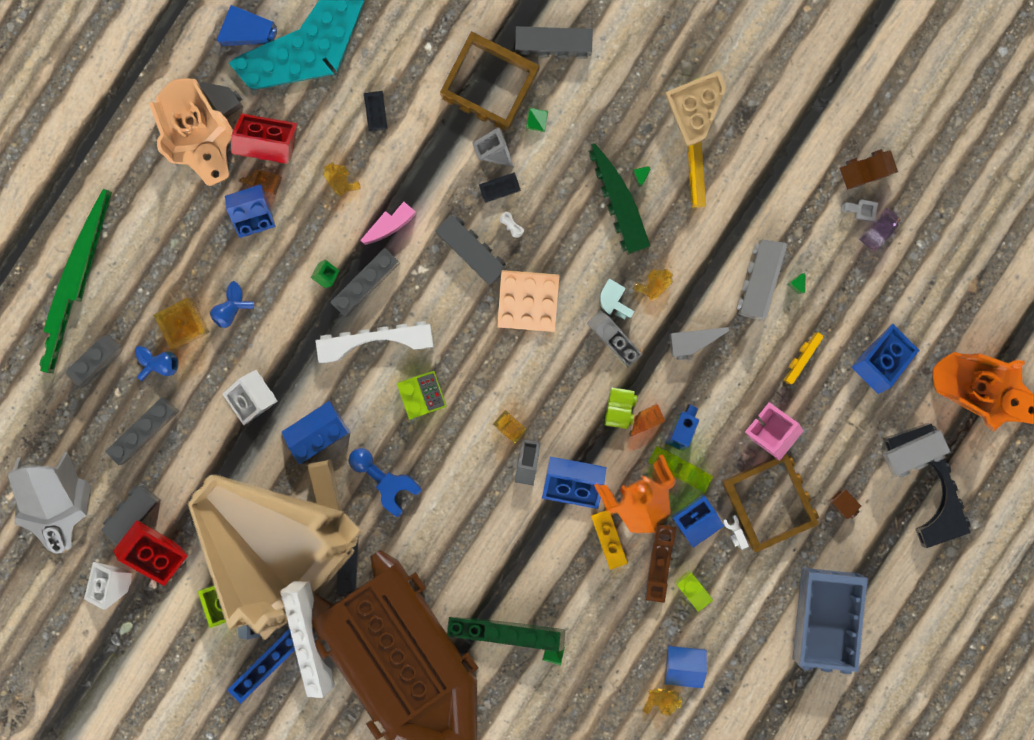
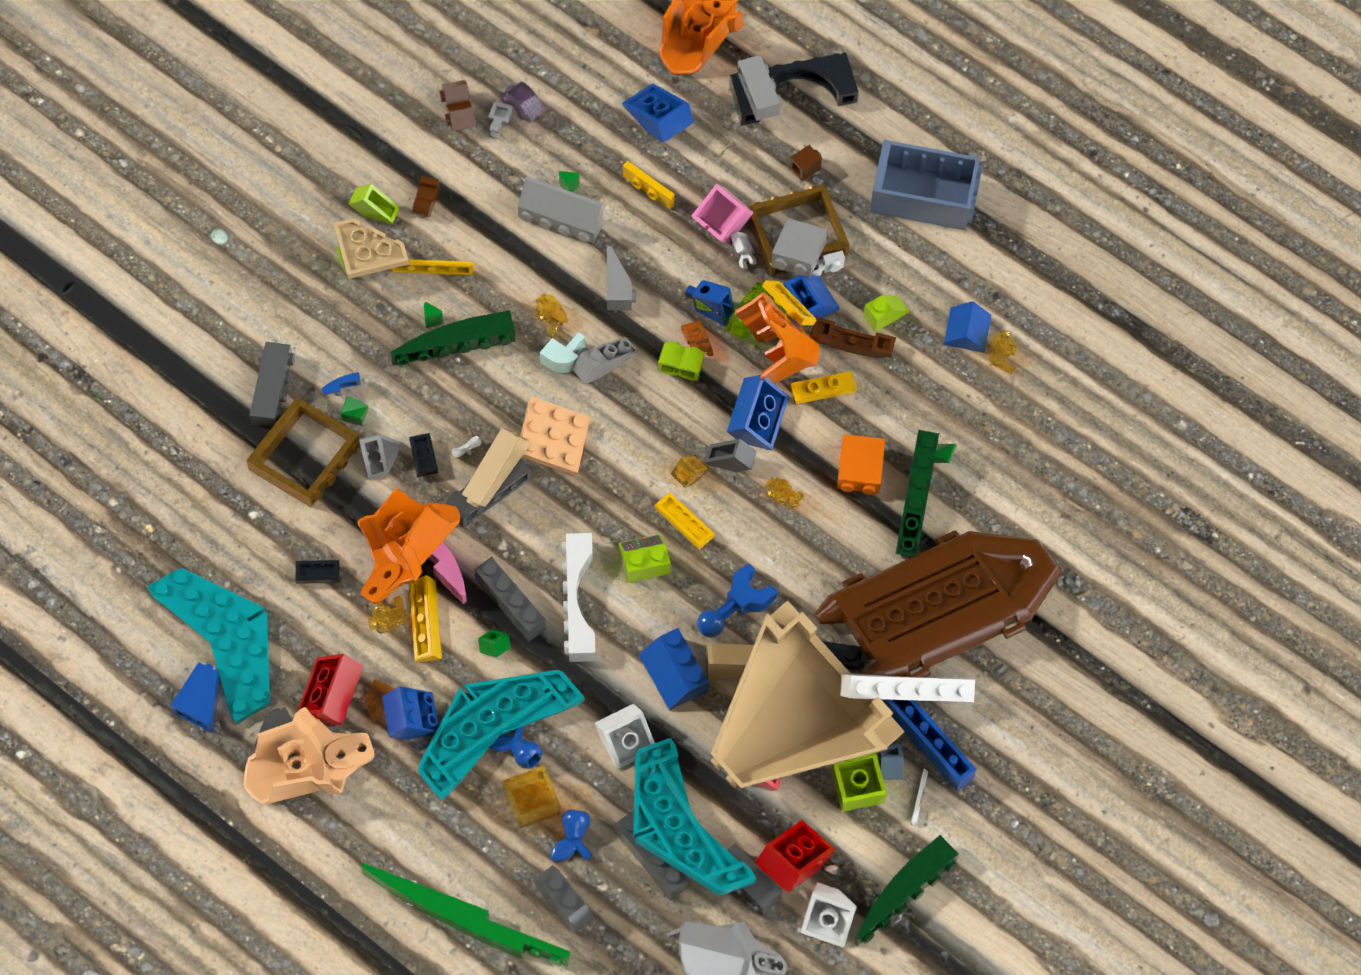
camera: 90 degrees left, 25 degrees down
none -> blue slope [322,372,361,396]
none -> lime slope [349,183,400,224]
none -> orange piece [358,487,460,605]
none -> yellow slope [409,575,442,662]
none -> reddish brown leg [412,175,440,217]
none -> teal wing [418,670,585,801]
none -> tan slope [462,428,531,507]
none -> teal wing [633,738,756,895]
none -> yellow plate [654,492,715,550]
none -> white plate [730,231,757,270]
none -> yellow plate [762,280,817,326]
none -> clear yellow piece [765,477,804,509]
none -> light grey brick [771,218,827,278]
none -> orange brick [837,434,885,495]
none -> dark green slope [854,835,959,947]
none -> white piece [911,769,928,826]

